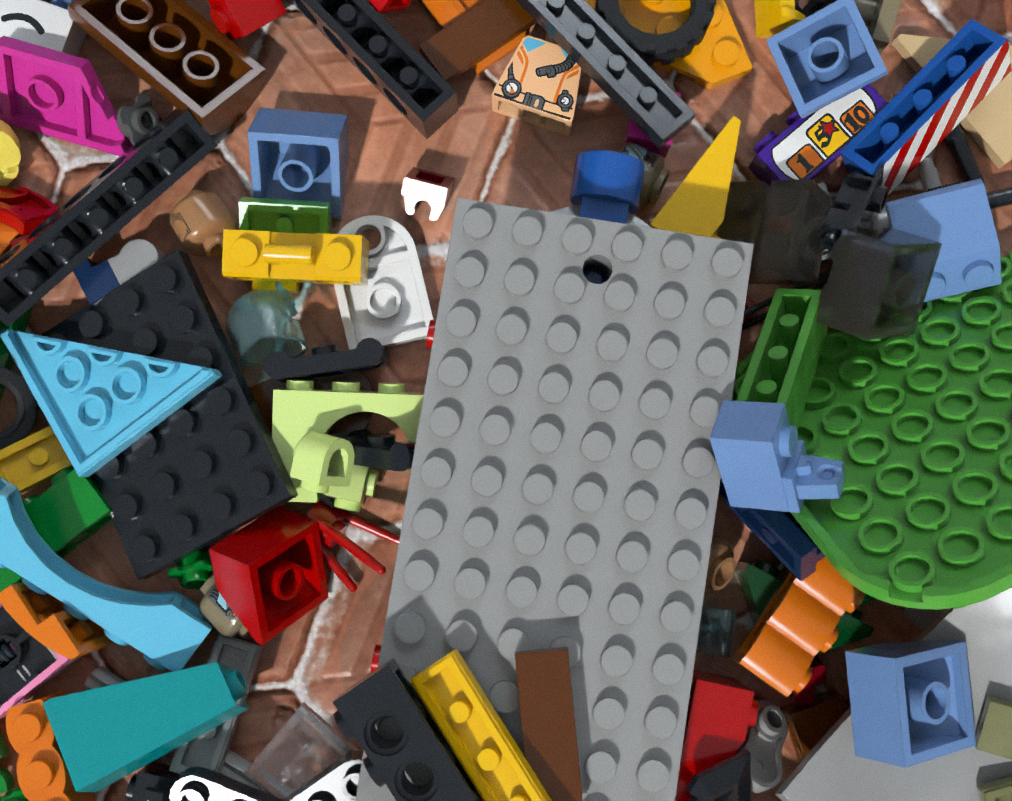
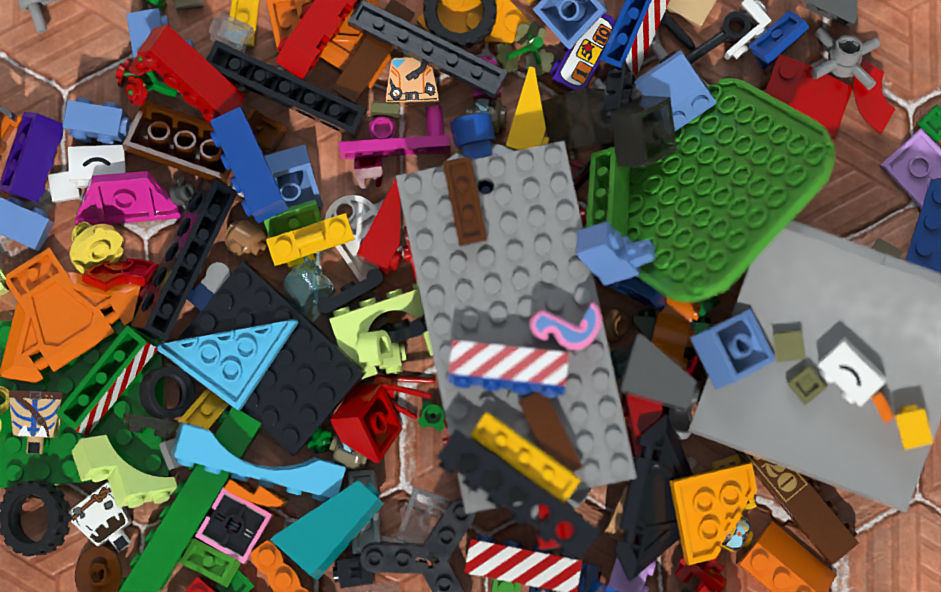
camera: 15 degrees left, 0 degrees up
none -> blue brick [210,107,288,223]
none -> reddish brown bracket [246,108,288,153]
none -> dark pink piece [339,105,451,160]
none -> red slope [357,179,403,275]
none -> dark pink plate [369,116,396,140]
none -> olive tile [371,101,400,119]
none -> green plate [418,401,445,431]
none -> reddish brown tile [442,156,488,247]
none -> brick [448,340,569,398]
none -> olive plant [496,21,555,77]
none -> animal [530,302,602,351]
none -> dark grey slope [619,334,699,412]

